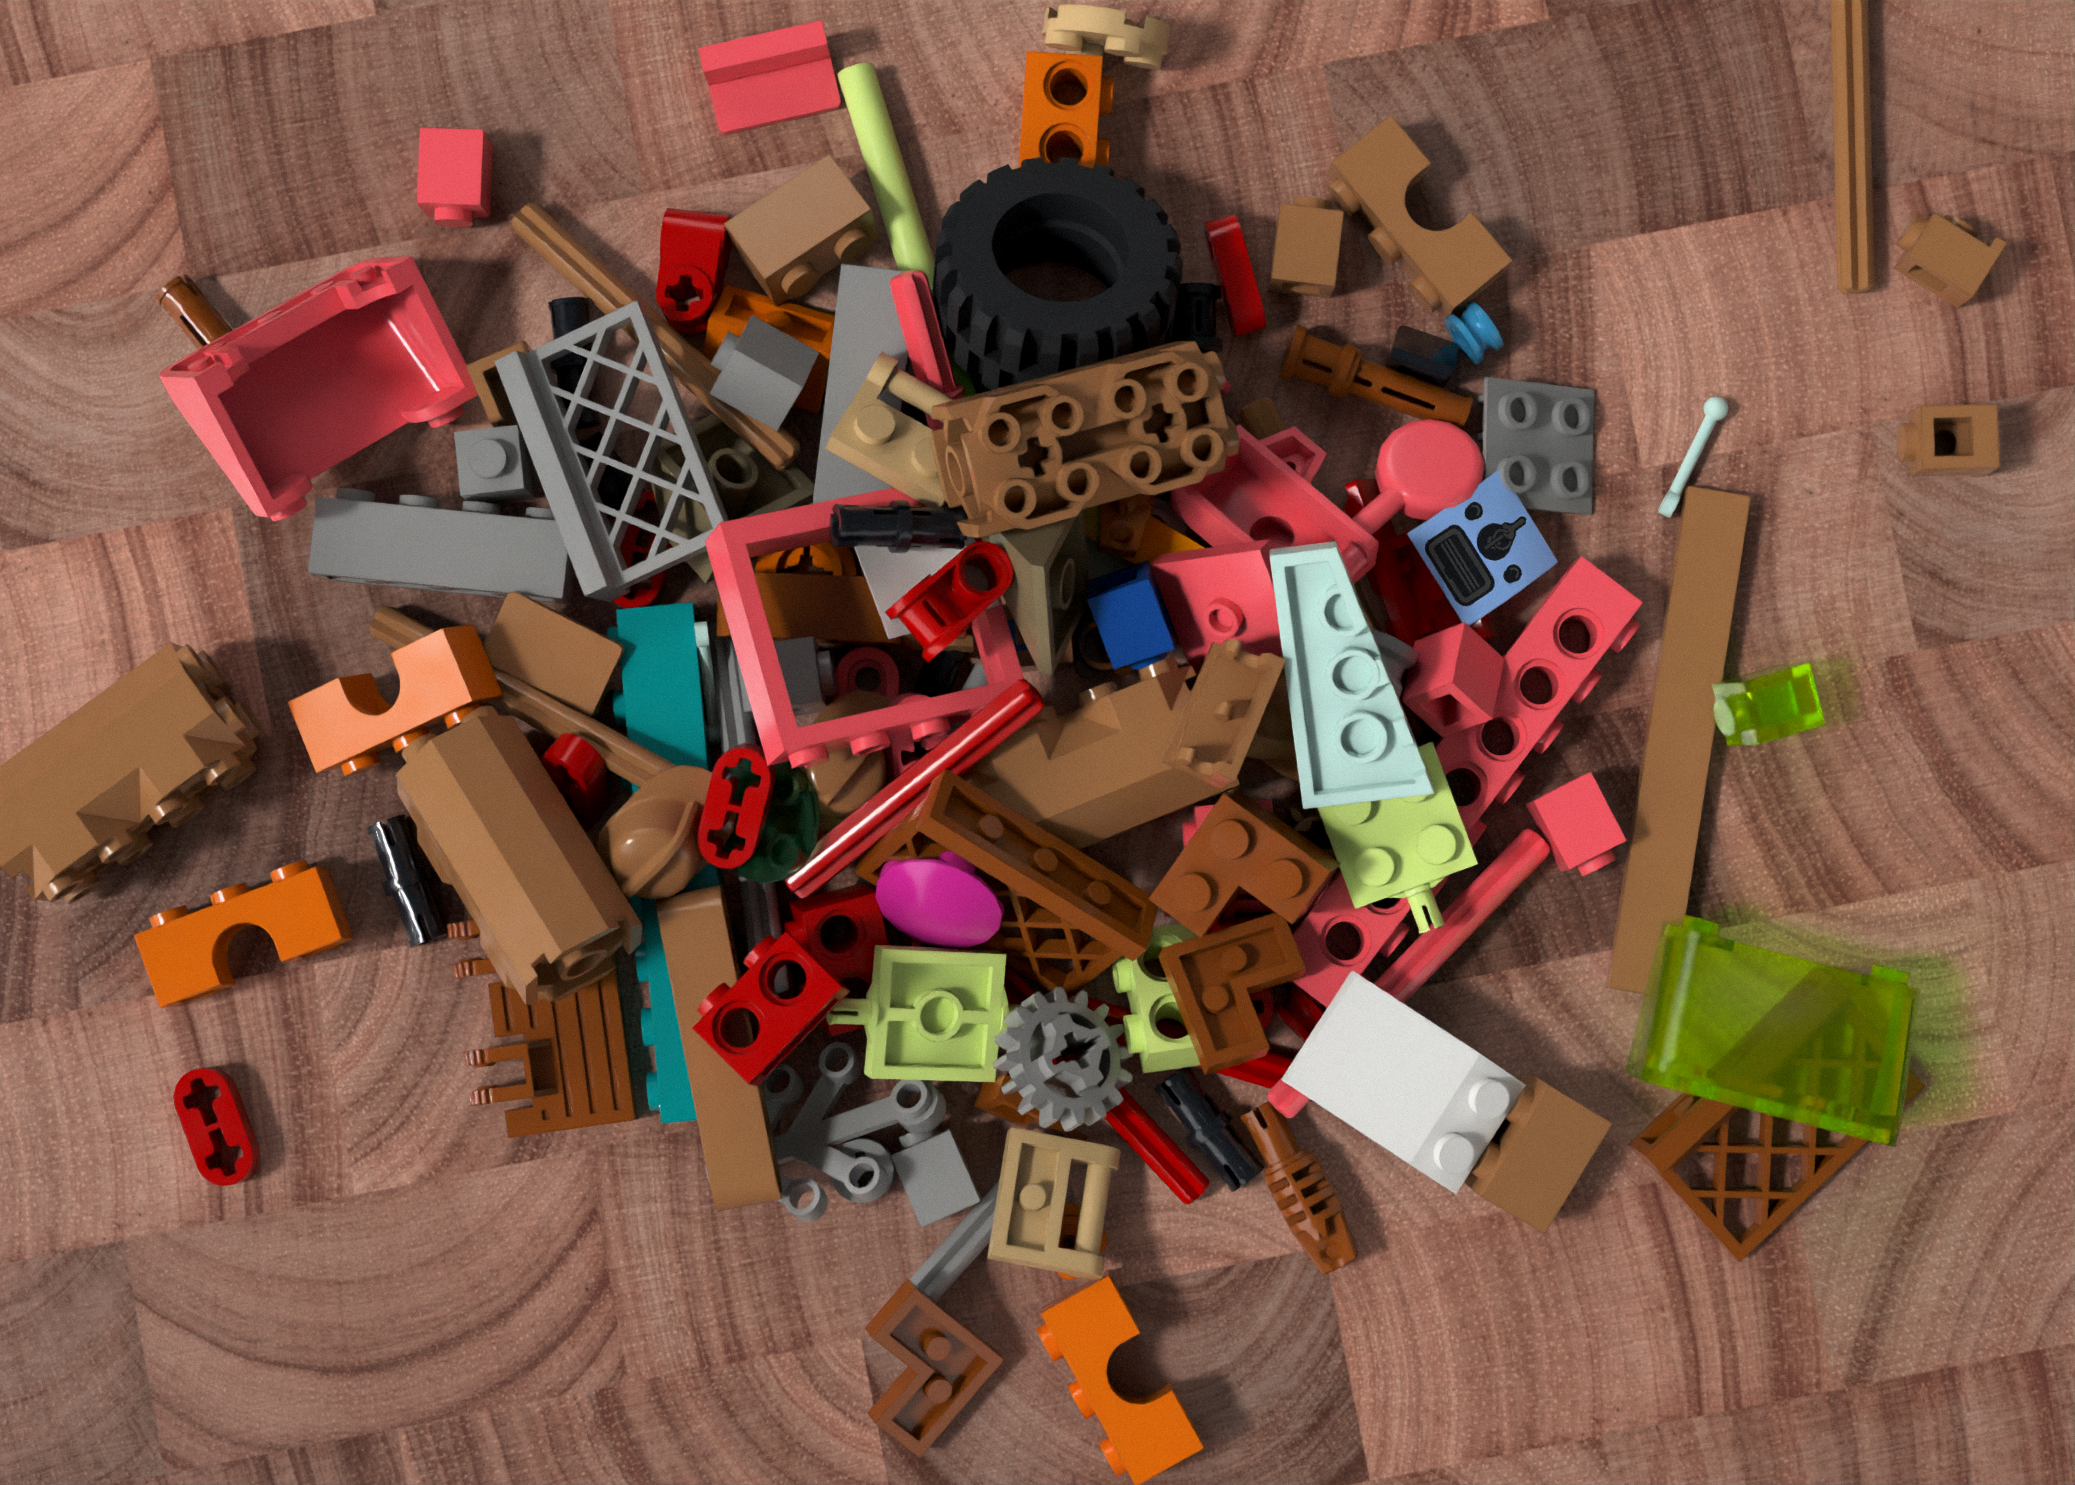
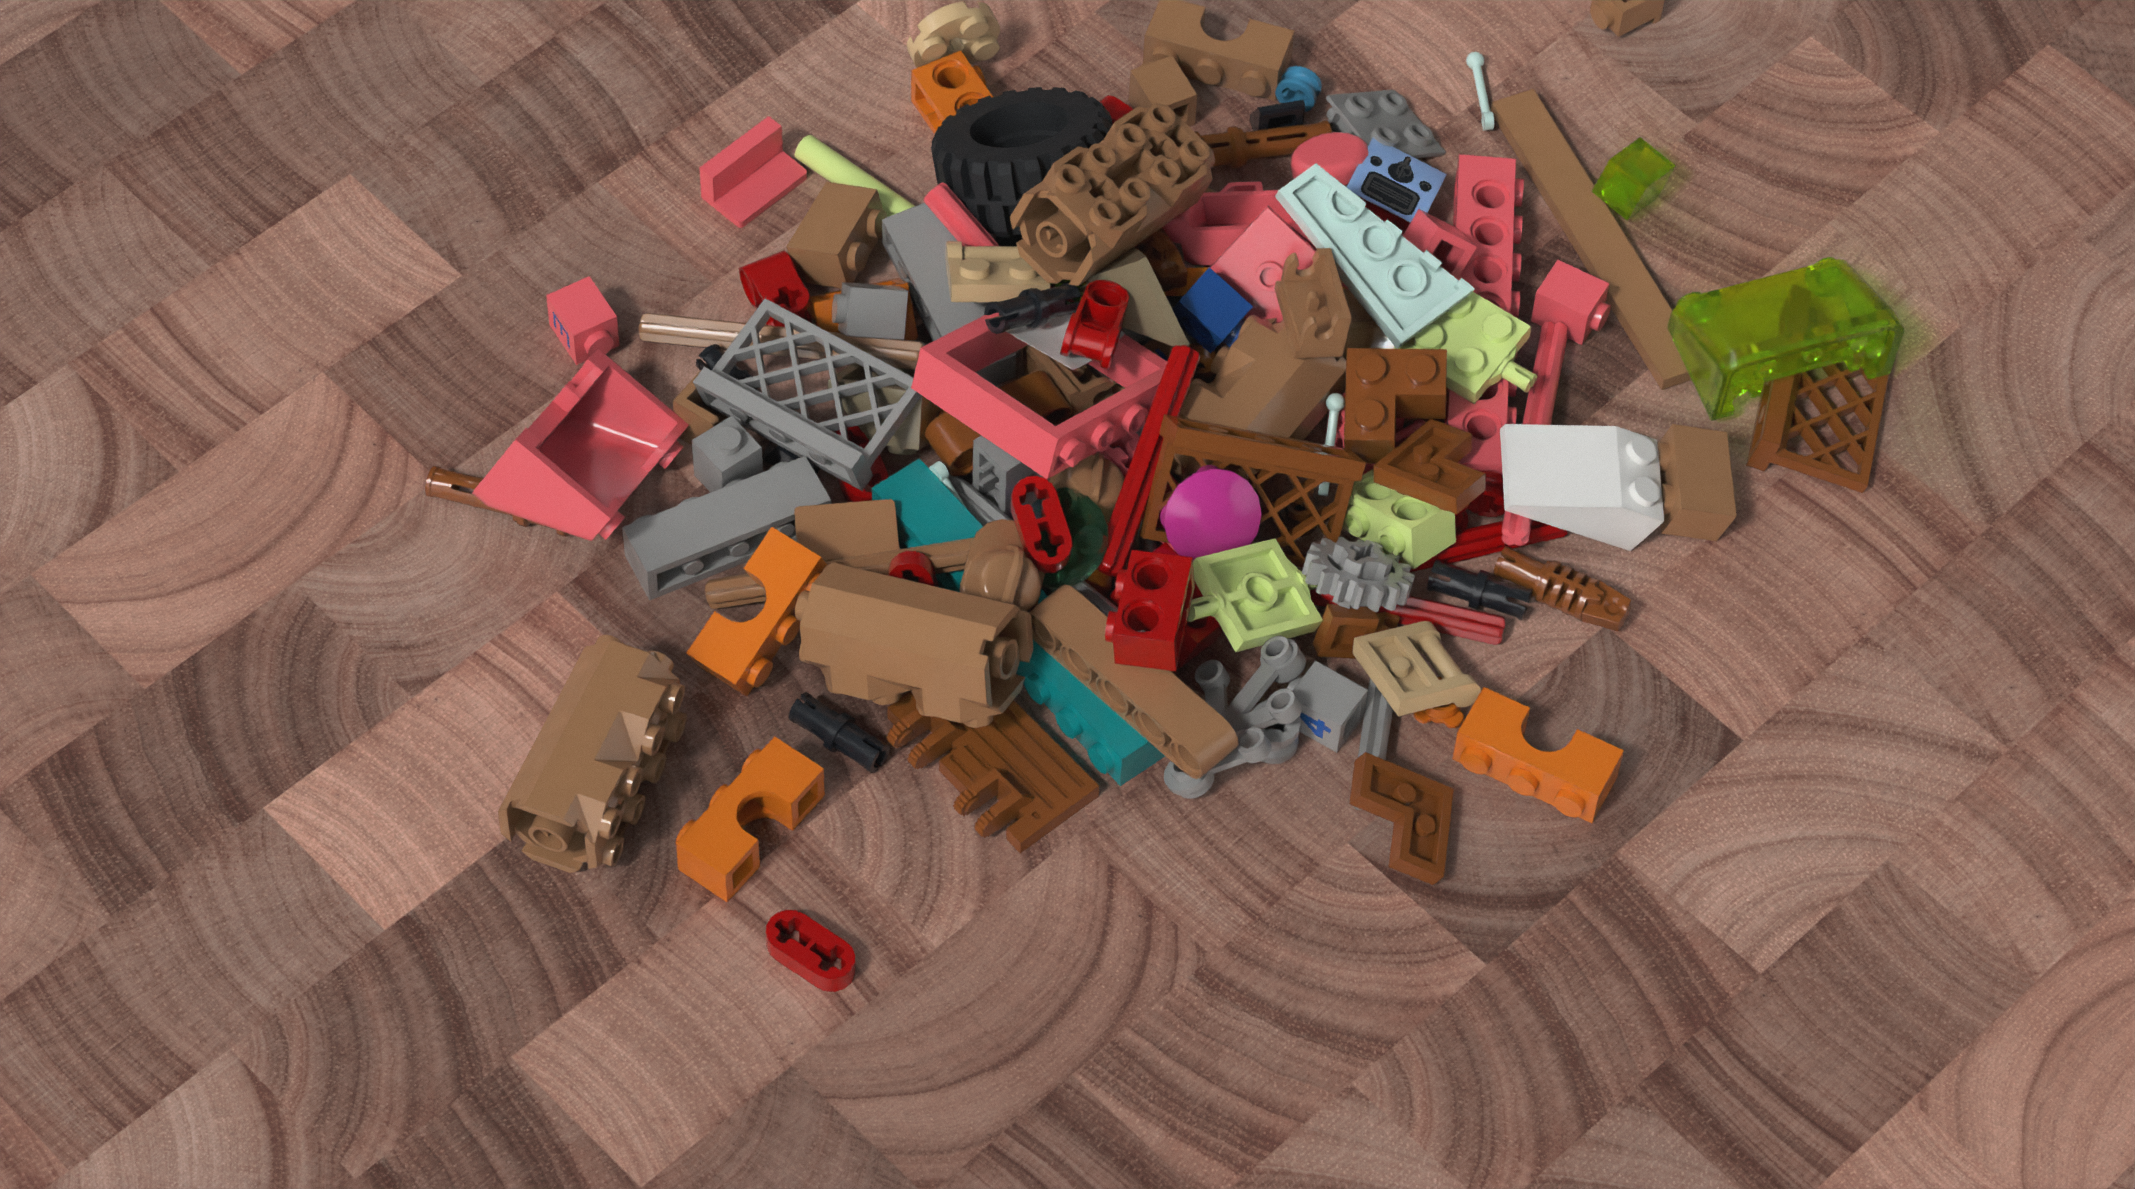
camera: 40 degrees left, 30 degrees down
none -> light aqua hinge [1318,393,1345,496]

